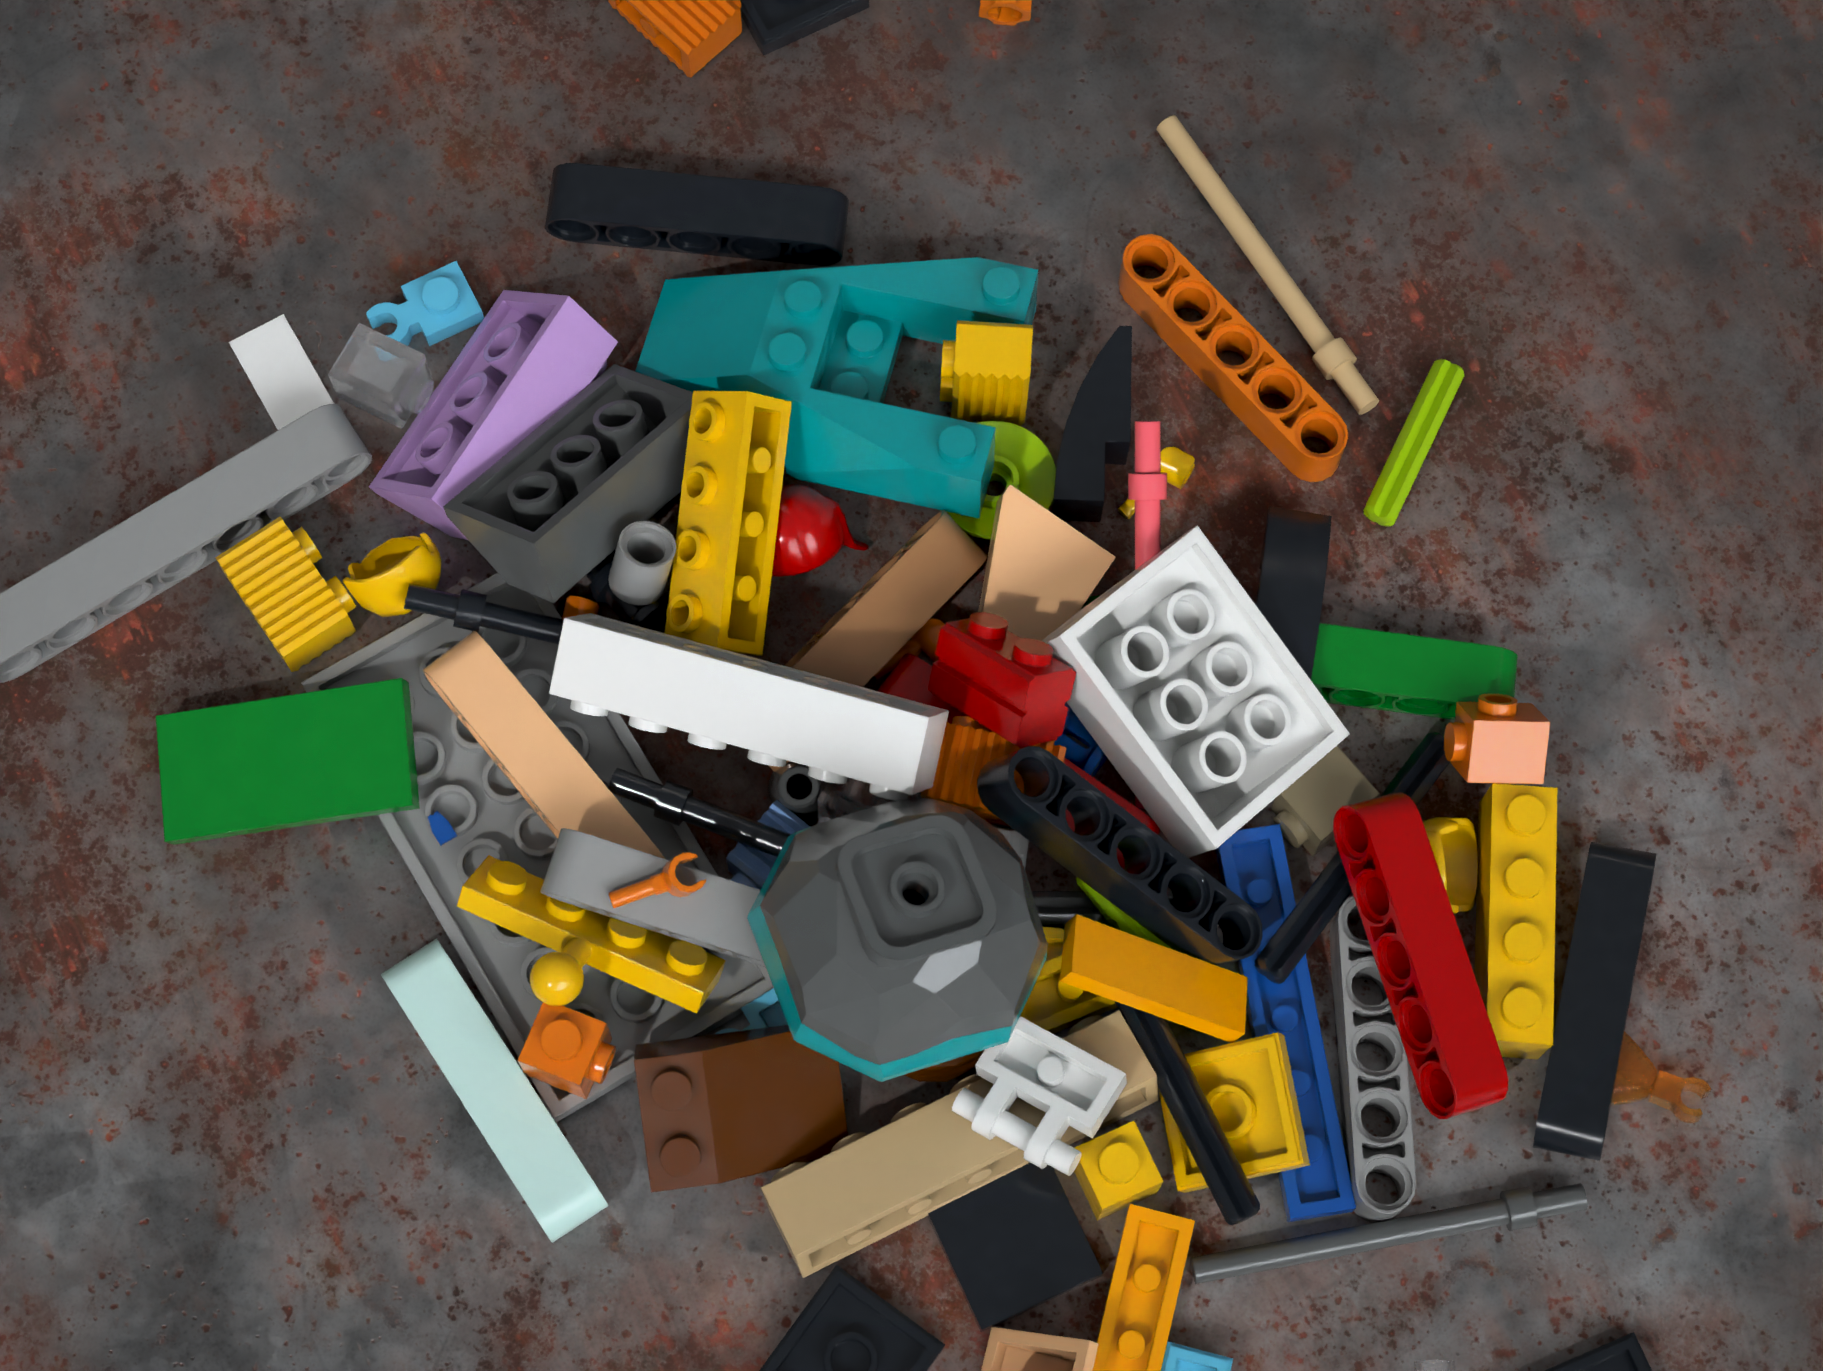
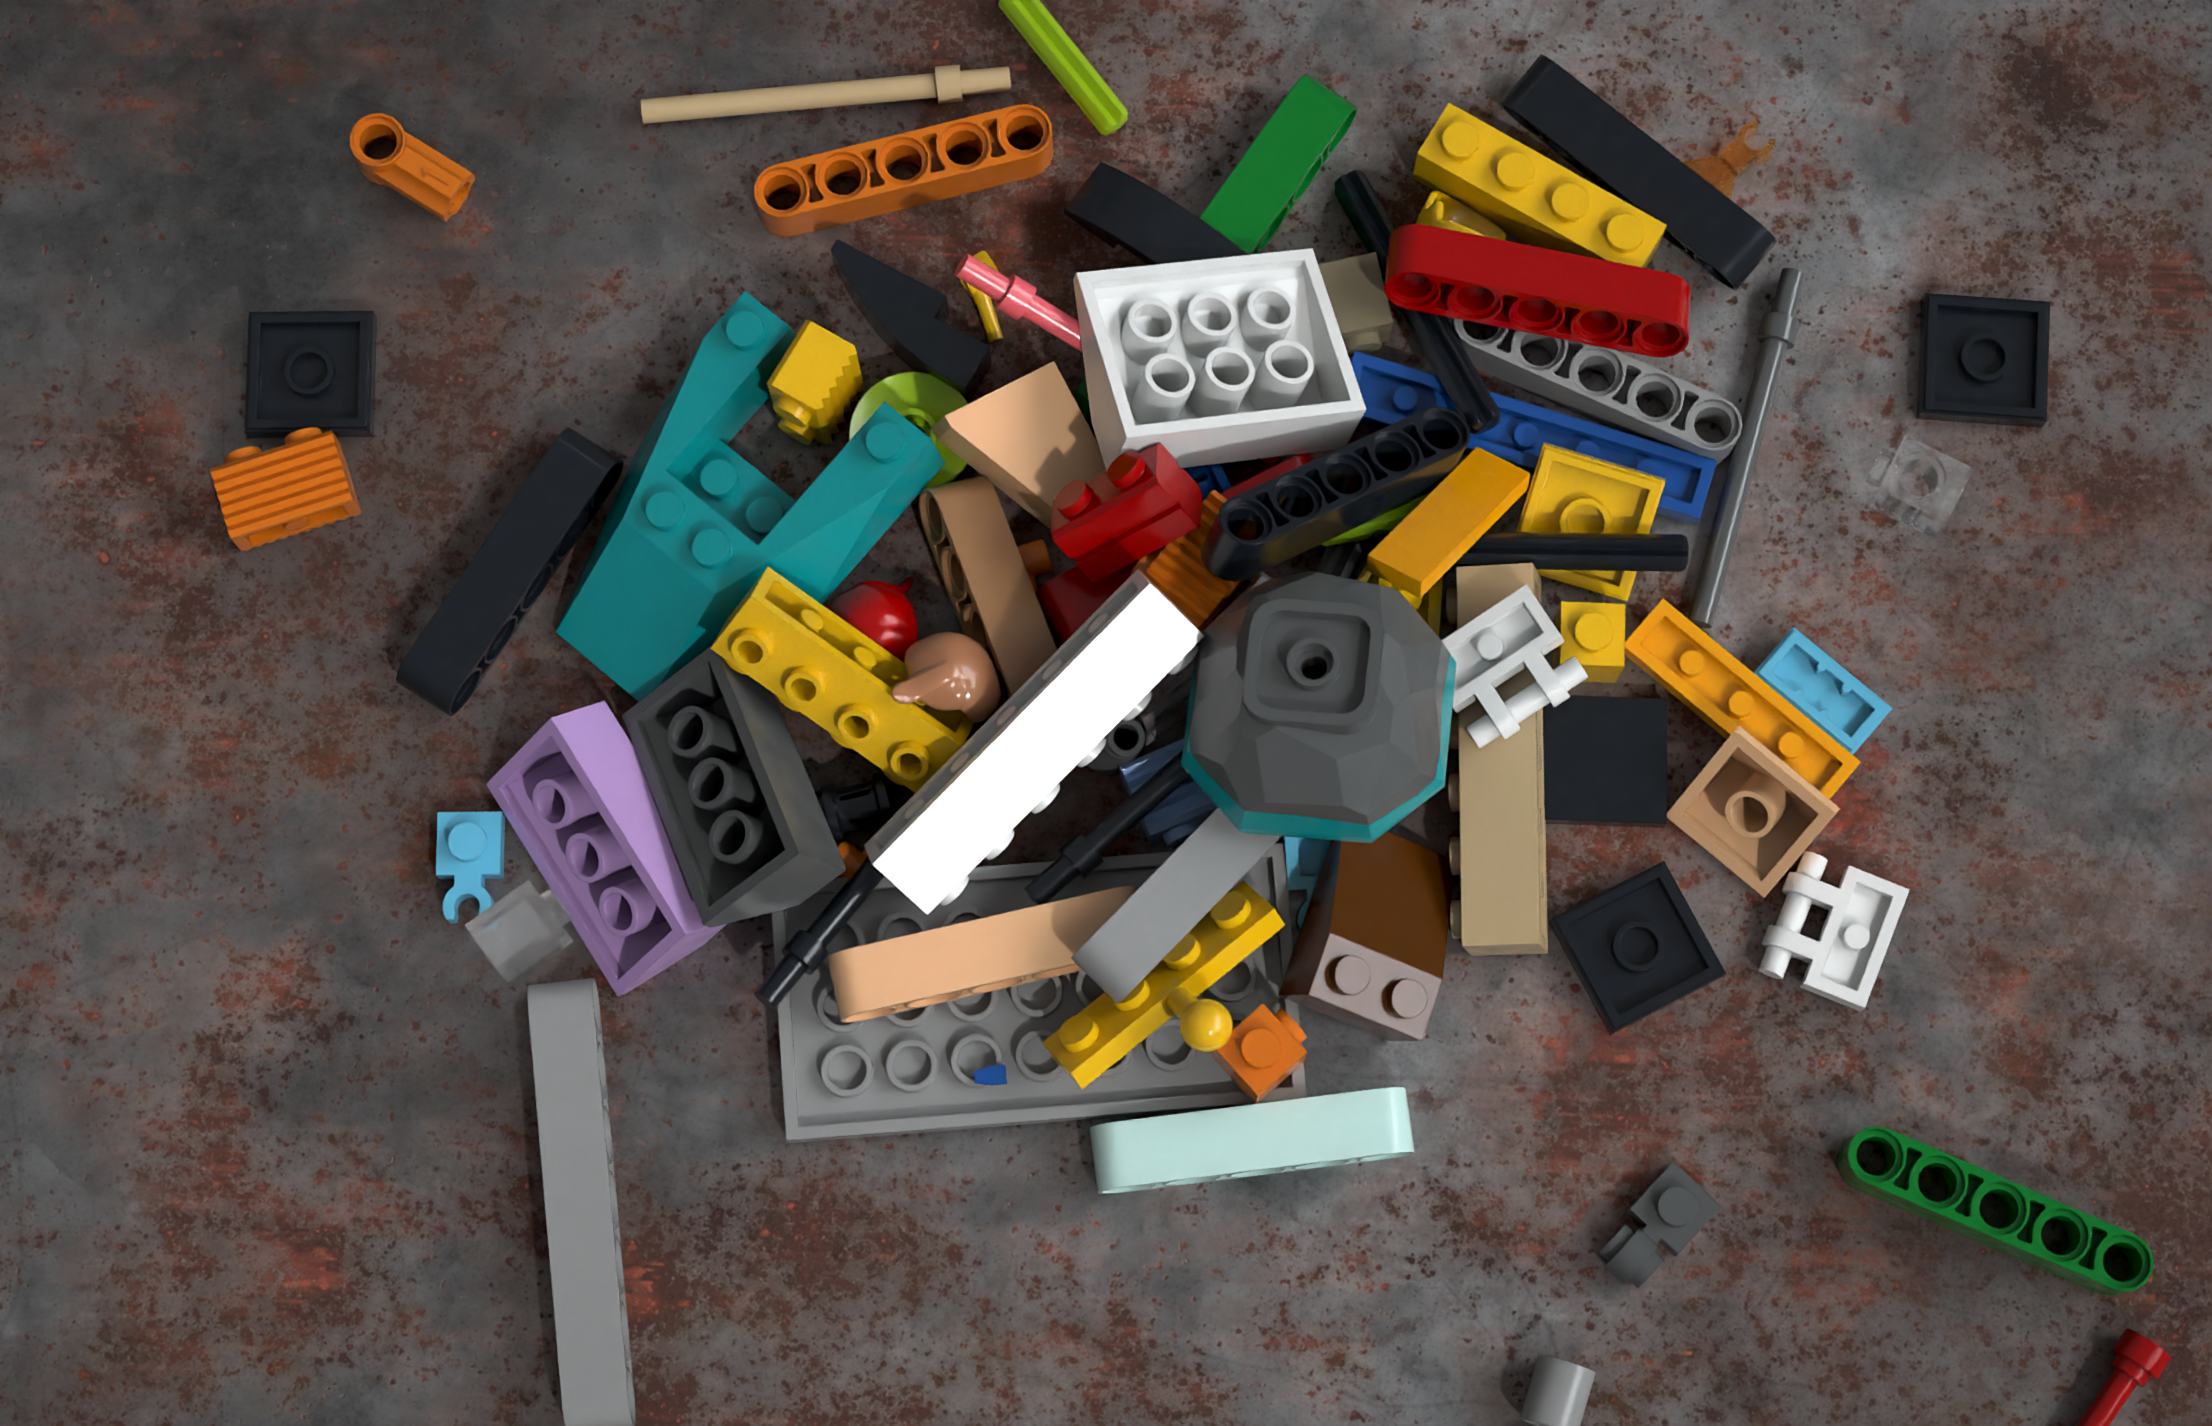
camera: 60 degrees left, 5 degrees up
green tile [156,678,420,845] -> none
yellow brick [215,517,356,672] -> none
white sticker [229,314,334,430] -> none
yellow hair [343,532,442,617] -> none
light grey beam [608,521,676,606] -> none
orange hand [608,852,706,908] -> none
brick [1444,694,1550,784] -> none
none -> nougat hair [891,632,1001,723]

